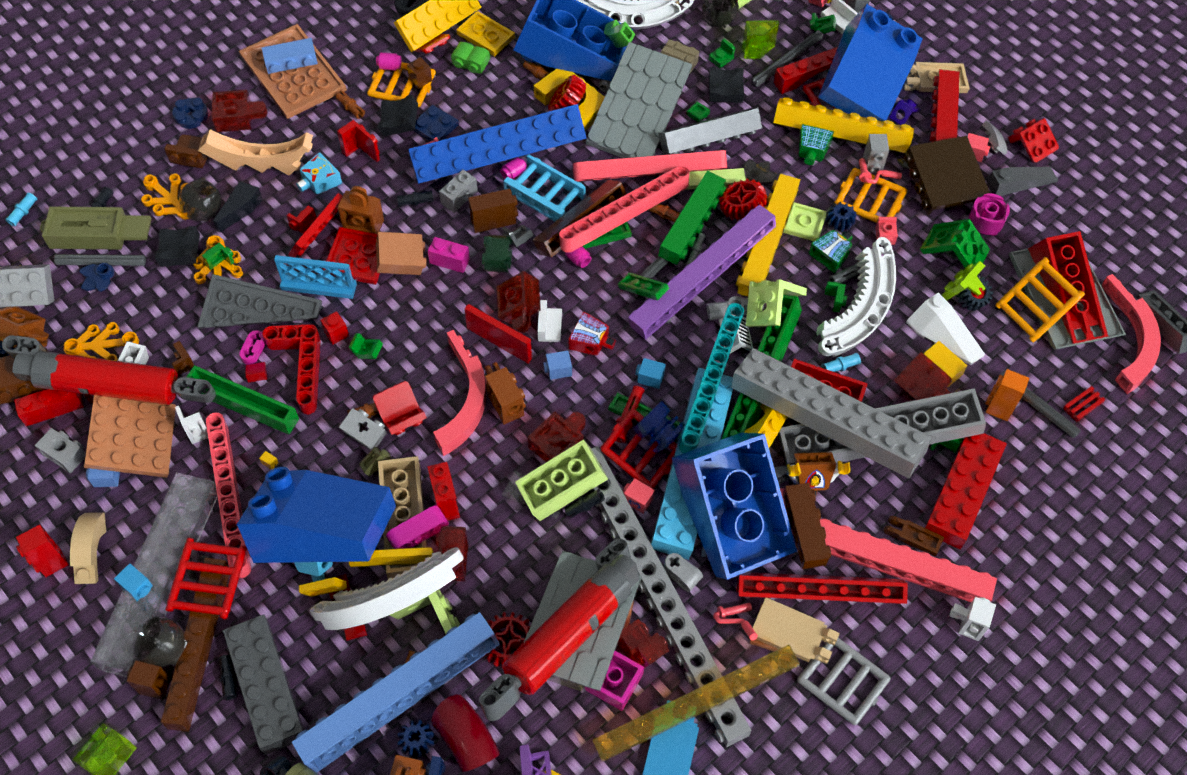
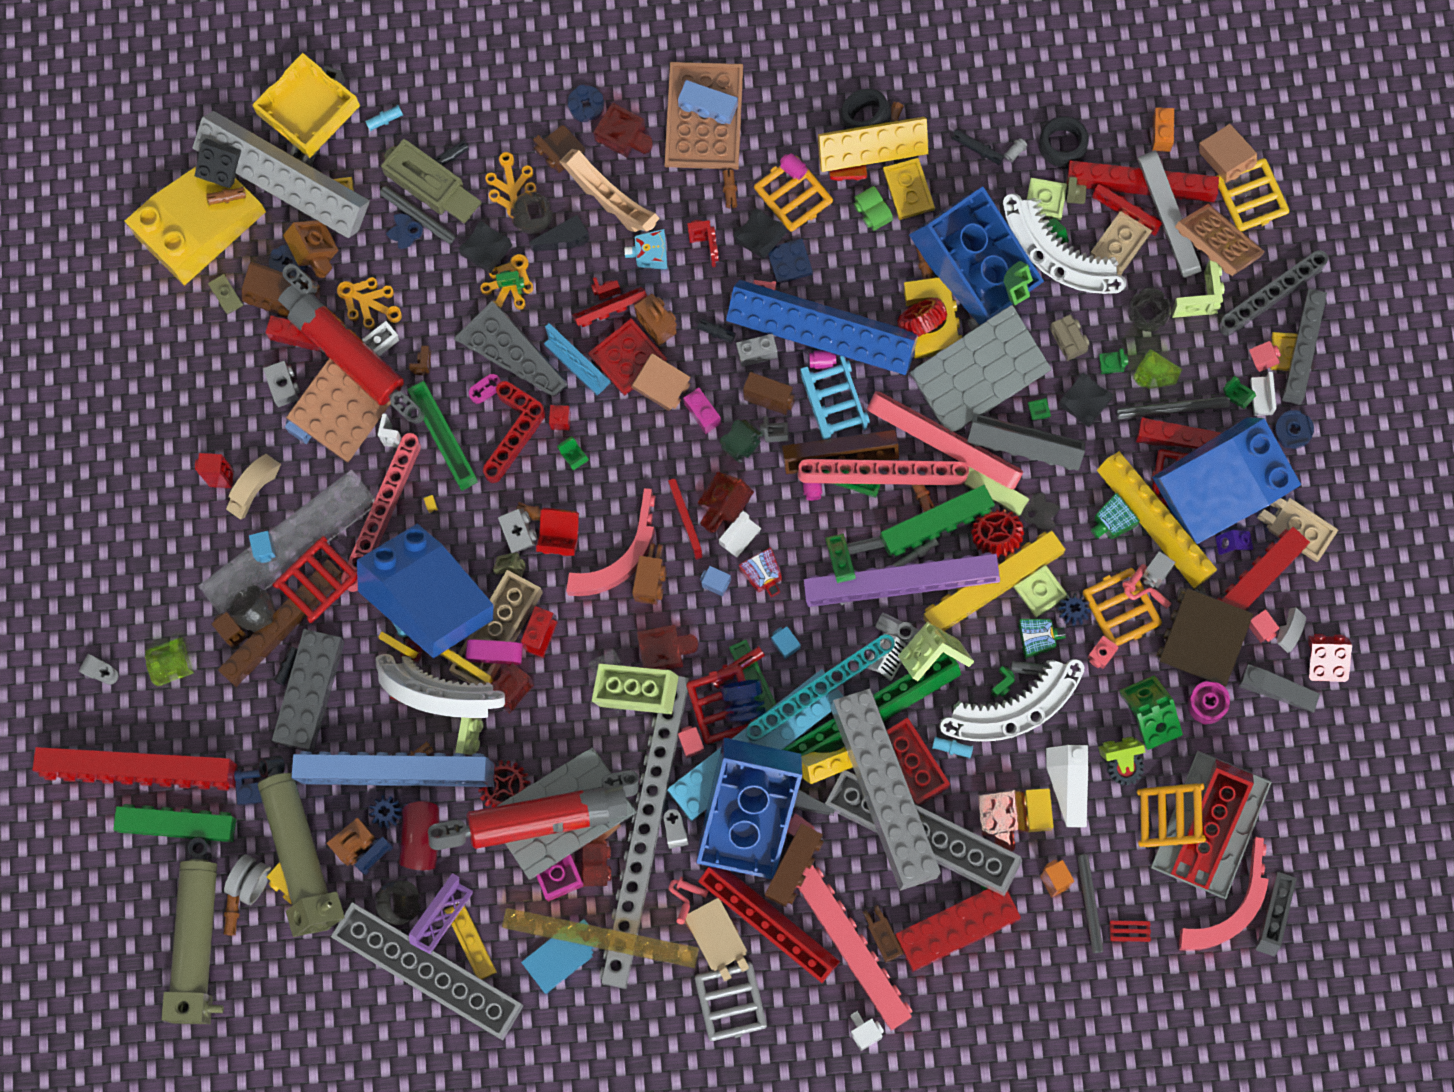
camera: 45 degrees right, 15 degrees up
red slope [245,362,267,383] -> none
reddish brown brick [407,57,432,89] -> none
black pin [565,489,605,518] -> none
torso [787,452,850,496] -> none

